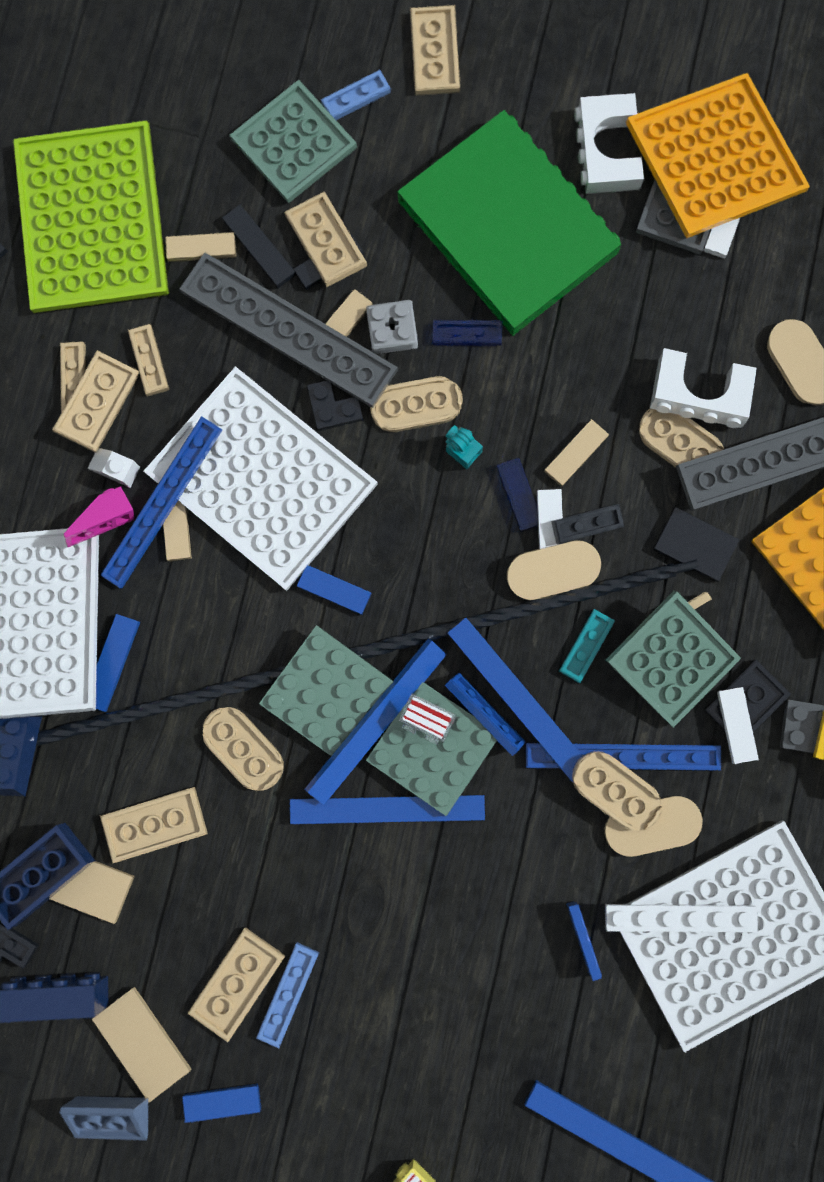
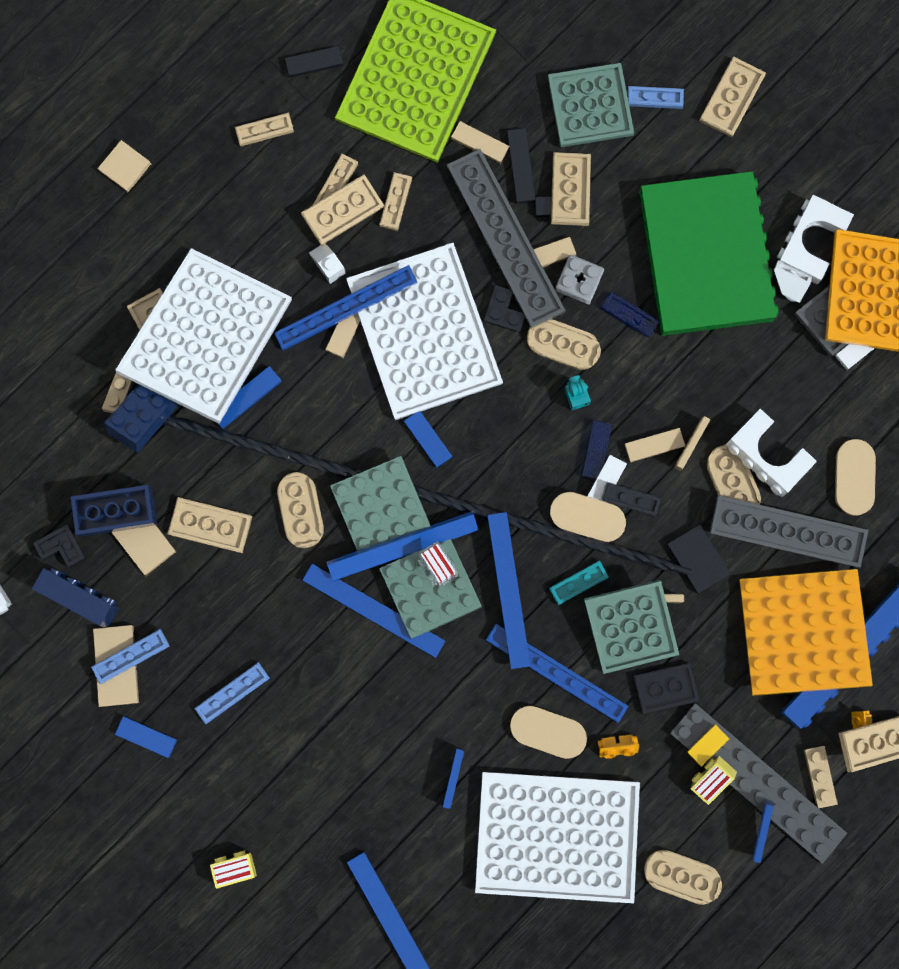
camera: 25 degrees right, 0 degrees up
sand blue slope [60,1096,148,1140] -> none
dark pink slope [64,487,134,547] -> none
tan tile [188,927,286,1042] -> none
blue tile [445,673,525,756] -> none
tan tile [573,751,662,831] -> none
white plate [605,904,758,932] -> none
white tile [717,687,759,764] -> none
none -> medium blue tile [91,629,170,684]
none -> light orange hinge [598,734,639,759]
none -> tan tile [674,416,710,471]
none -> white slope [774,260,812,303]

